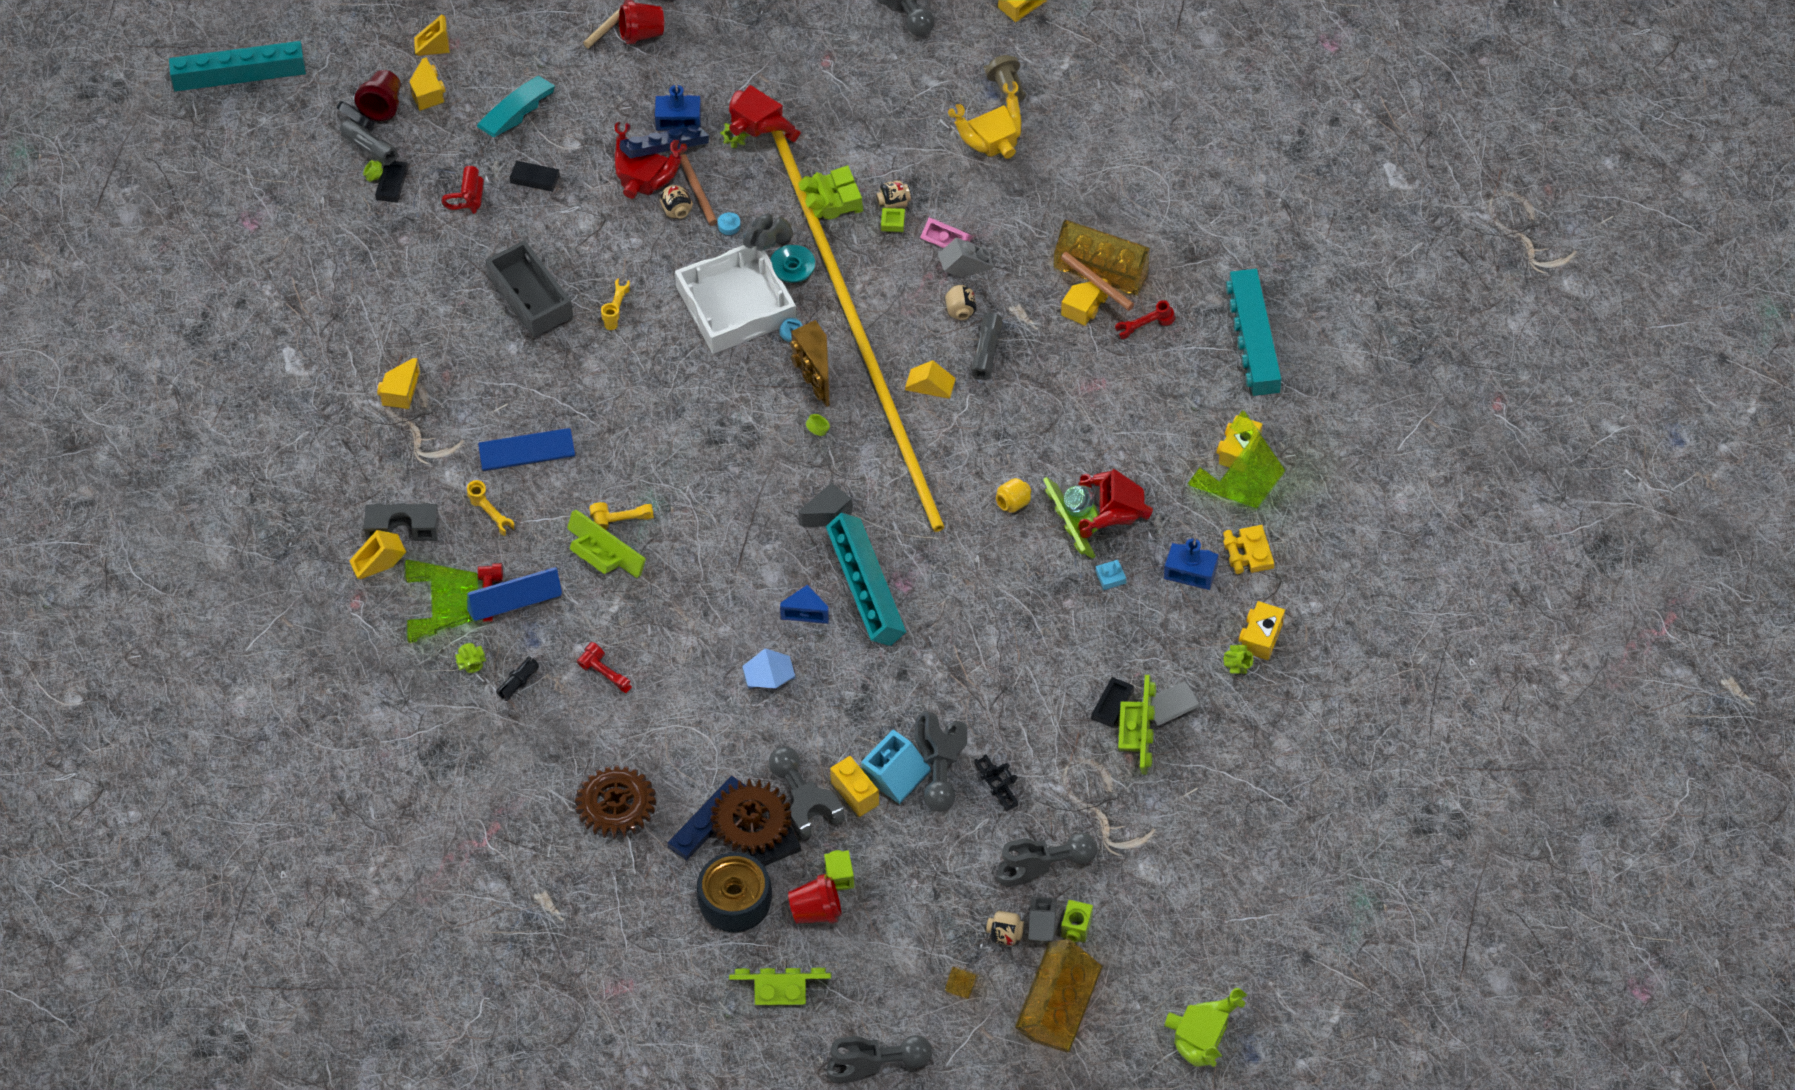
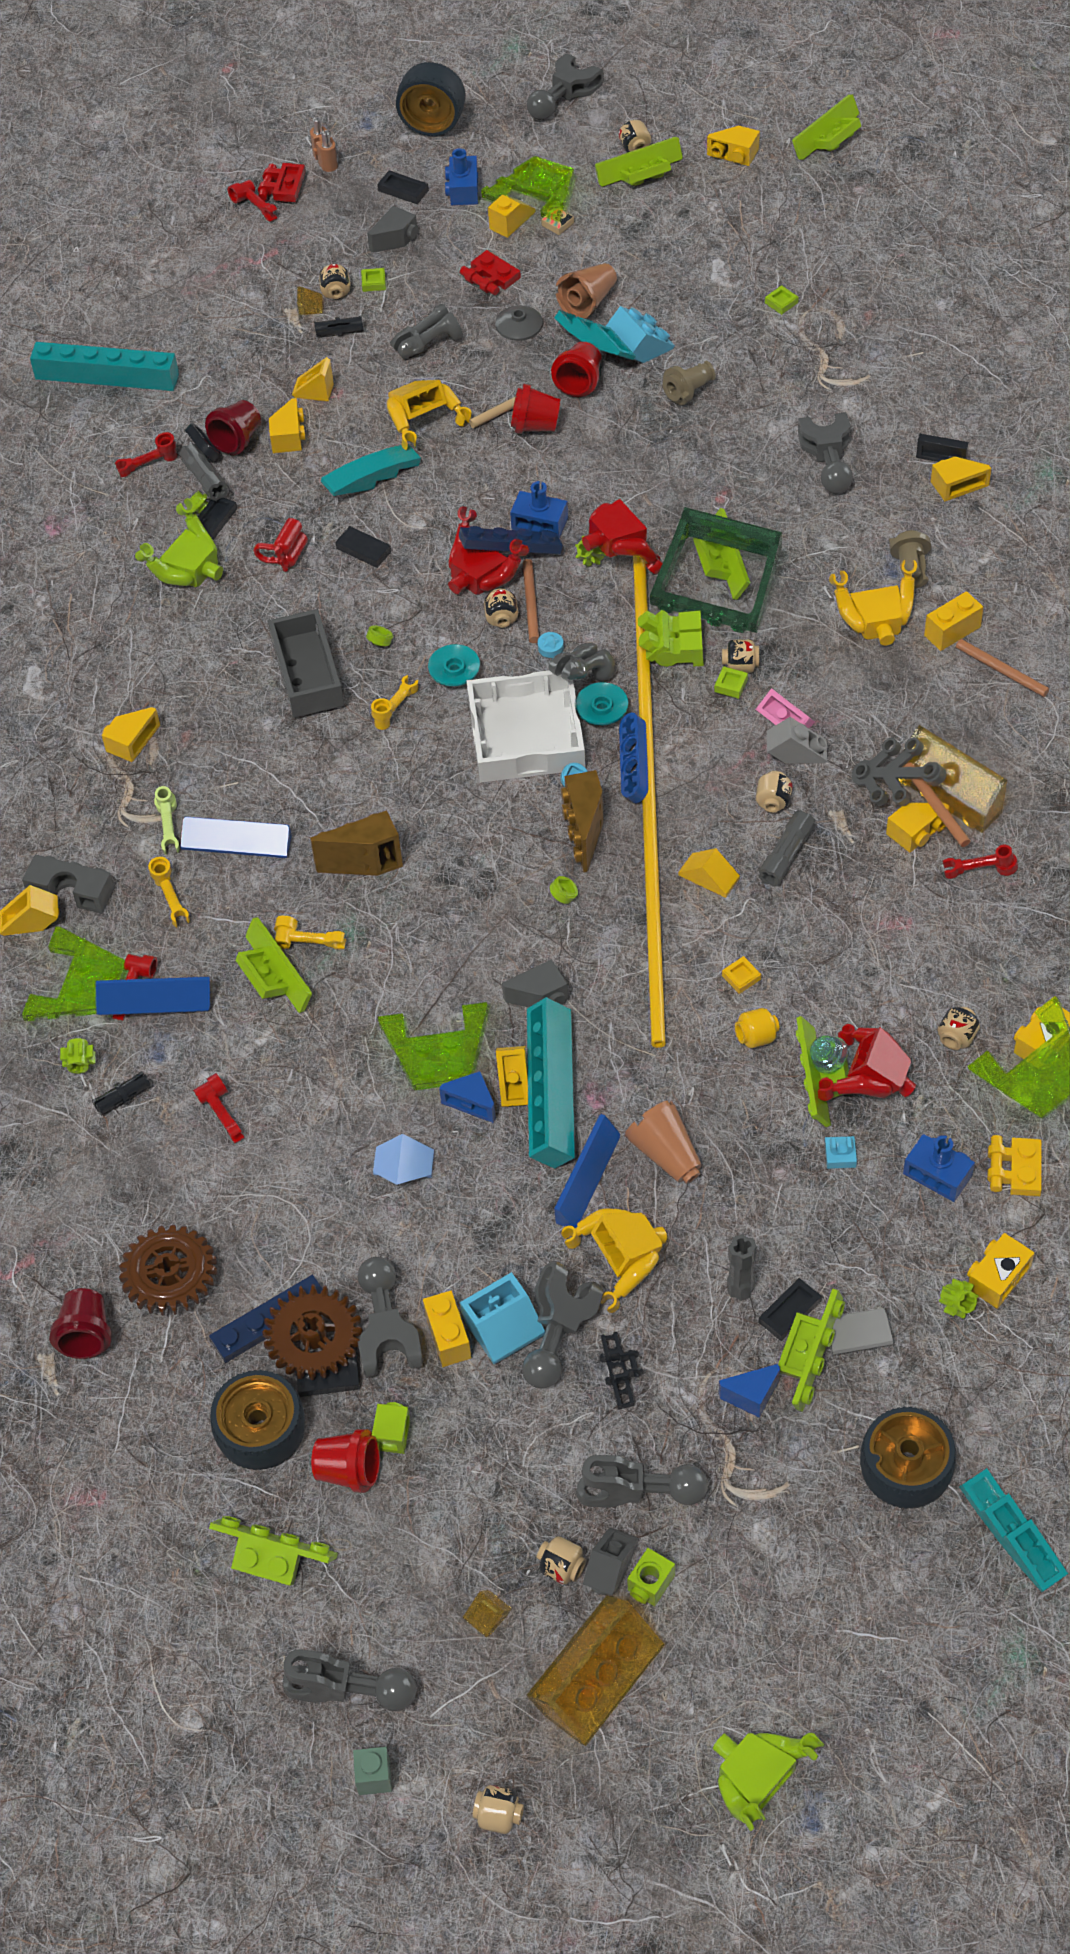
camera: 20 degrees right, 0 degrees up
none -> dark red piece [49,1288,111,1359]
none -> red brick [115,432,178,477]
none -> lime torso [135,498,223,587]
none -> yellowish green brick [154,786,180,855]
none -> pearl gold slope [310,810,403,876]
none -> lime tile [366,625,393,646]
none -> clear neon green wing [378,1002,488,1091]
none -> yellow torso [386,380,472,450]
none -> teal dish [428,644,480,686]
none -> yellow slope [496,1046,528,1107]
none -> blue slope [554,1114,620,1228]
none -> yellow torso [561,1208,667,1313]
none -> blue beam [619,712,648,803]
none -> nougat cone [625,1101,702,1184]
none -> clear green windscreen [650,507,782,633]
none -> lime bracket [693,508,750,600]
none -> blue slope [718,1364,780,1418]
none -> yellow tile [722,956,761,994]
none -> dark grey axle [727,1234,757,1301]
none -> dark grey plant [852,737,946,806]
none -> wheel [860,1407,956,1509]
none -> yellow brick [924,591,984,651]
none -> tan head [937,1007,980,1050]
none -> nougat bar [956,639,1049,697]
none -> teal slope [959,1468,1068,1592]

